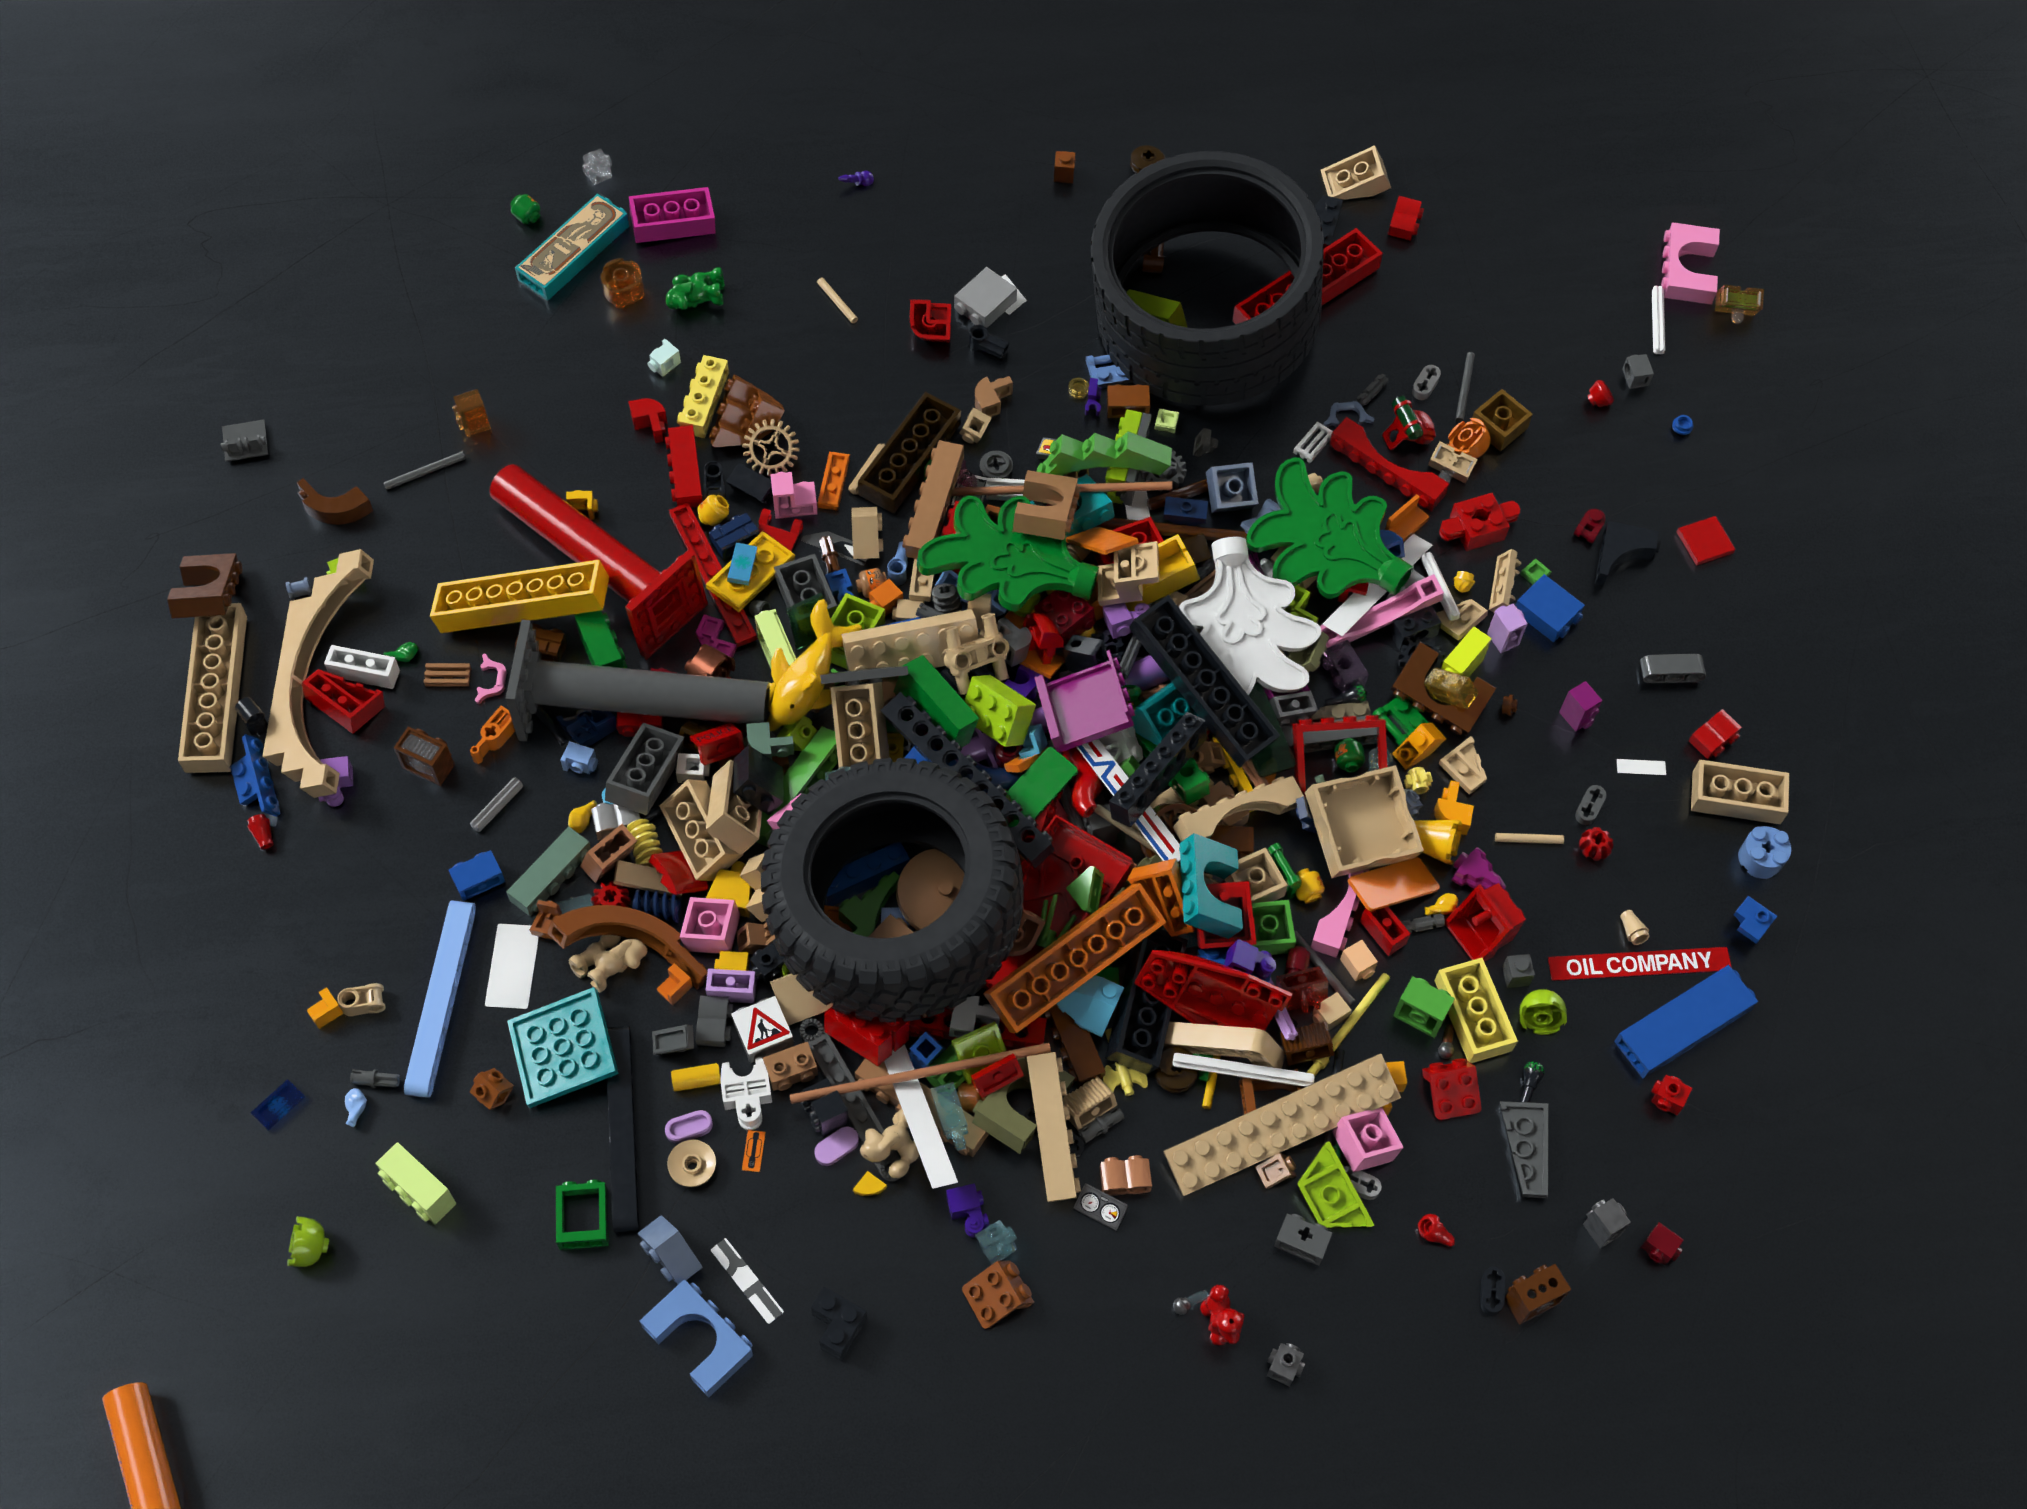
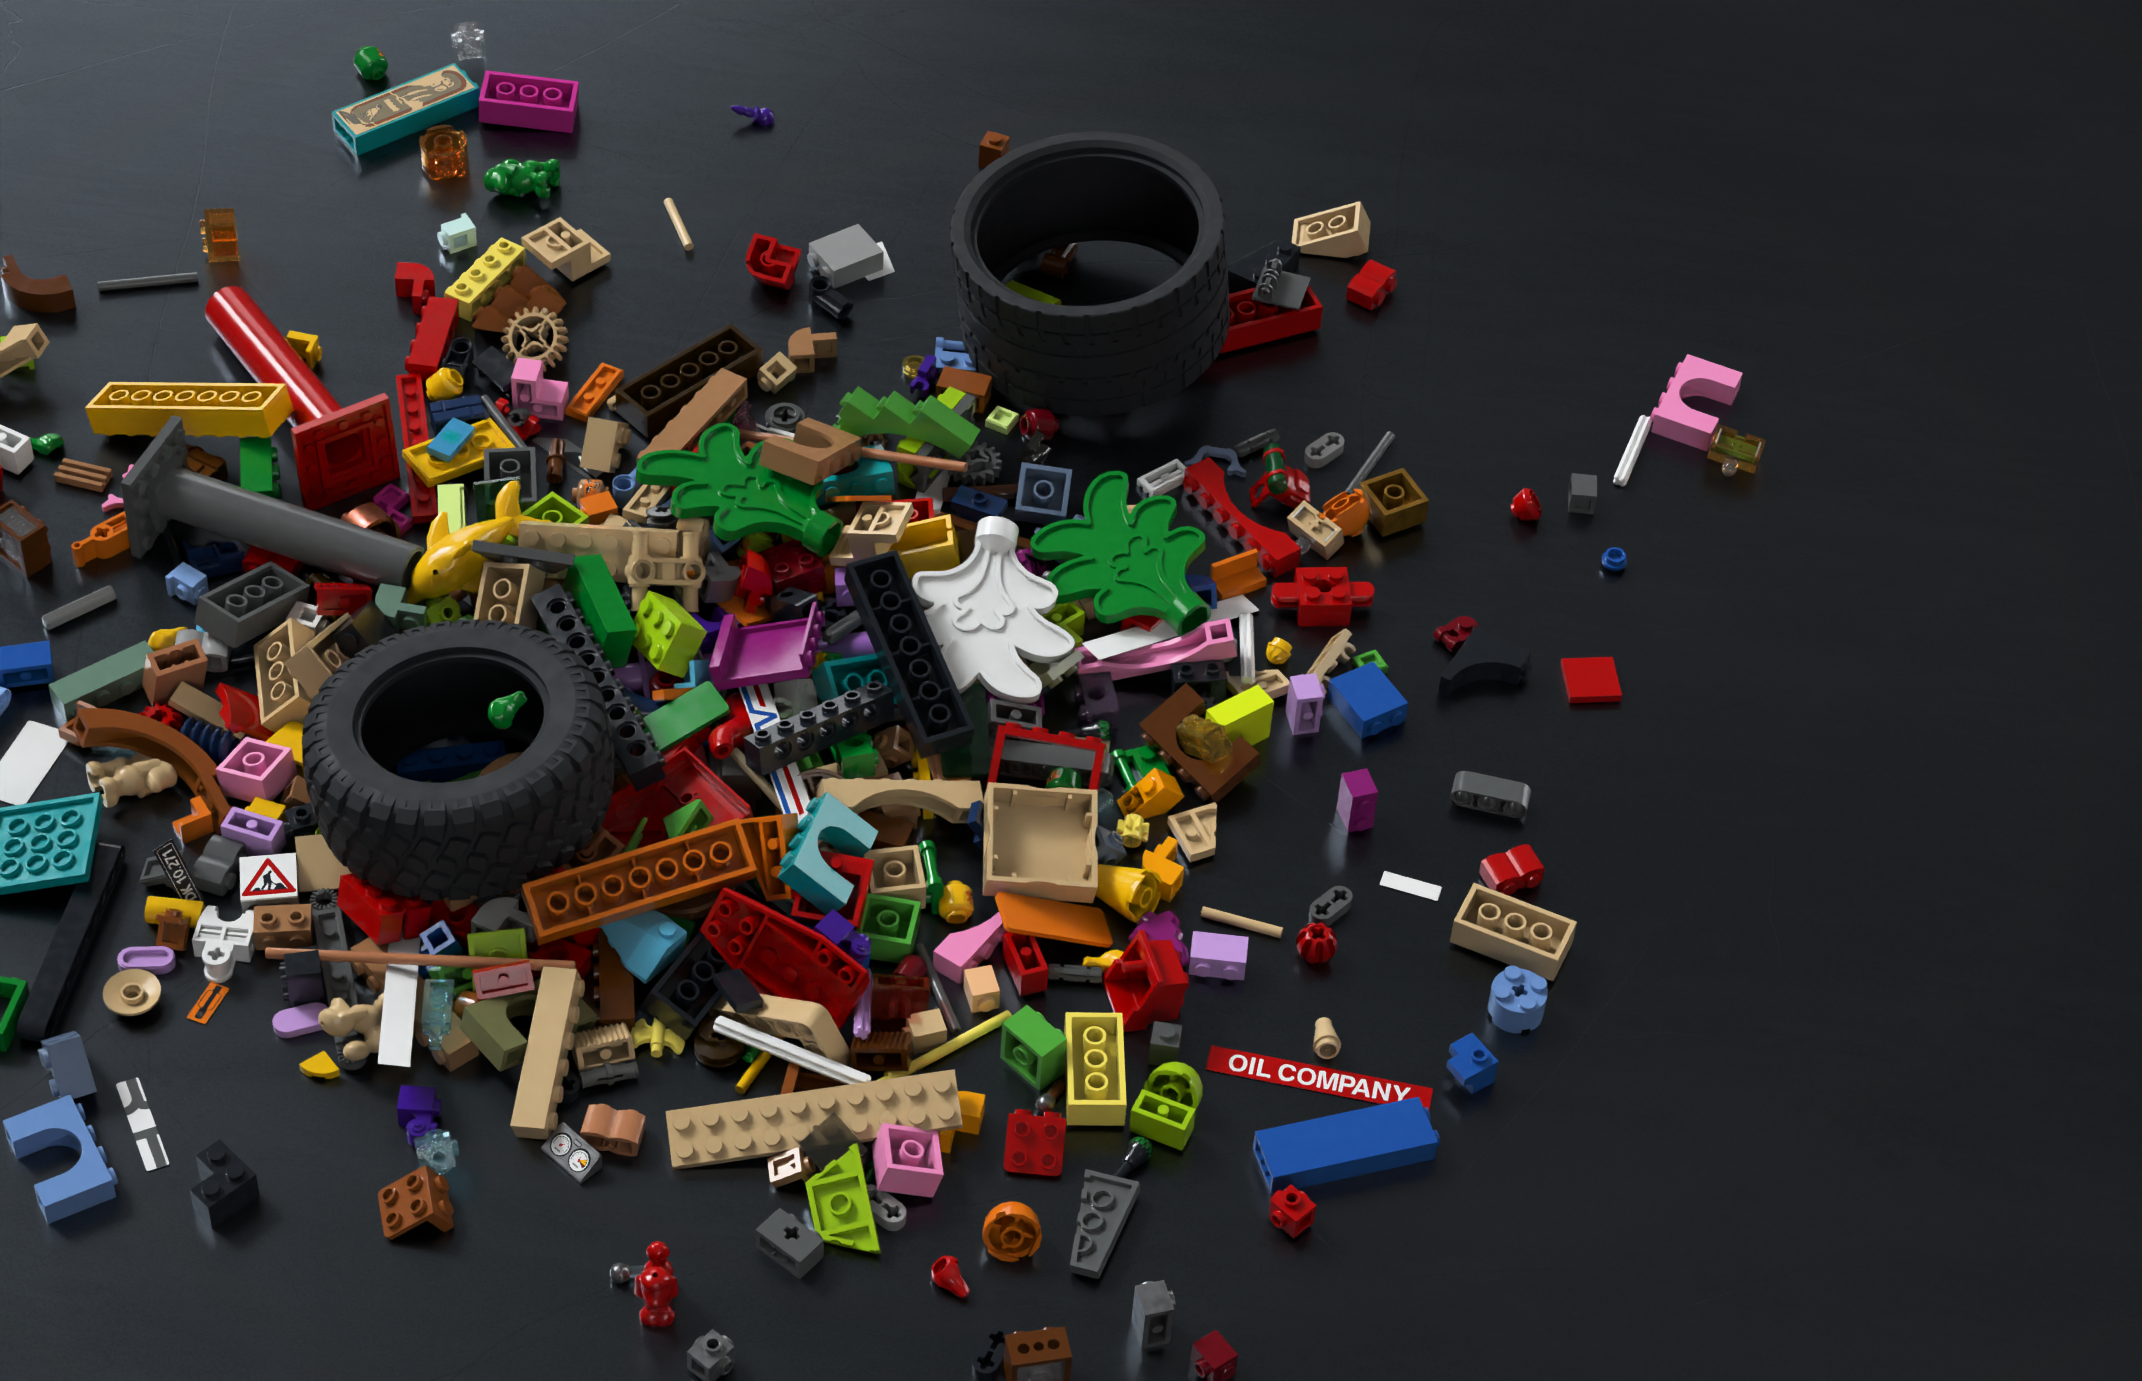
camera: 15 degrees right, 15 degrees down
light yellow piece [626,819,663,868] -> none
blue plate [825,569,854,605] -> none
reddish brown plate [1502,694,1518,716] -> none
none -> black sticker [153,839,205,902]
none -> dark orange bracket [155,908,191,951]
none -> dark grey bar [480,395,538,463]
none -> green animal [488,691,527,729]
none -> dark grey pin [508,407,531,427]
none -> tan bracket [521,217,611,281]
none -> black tile [713,968,763,1013]
none -> clear smoke piece [798,1112,868,1171]
none -> orange cylinder [982,1201,1042,1262]
none -> dark red head [1020,409,1059,441]
none -> lime brick [1129,1089,1196,1151]
none -> lavender brick [1189,931,1249,980]
none -> dark grey hinge [1252,258,1311,310]

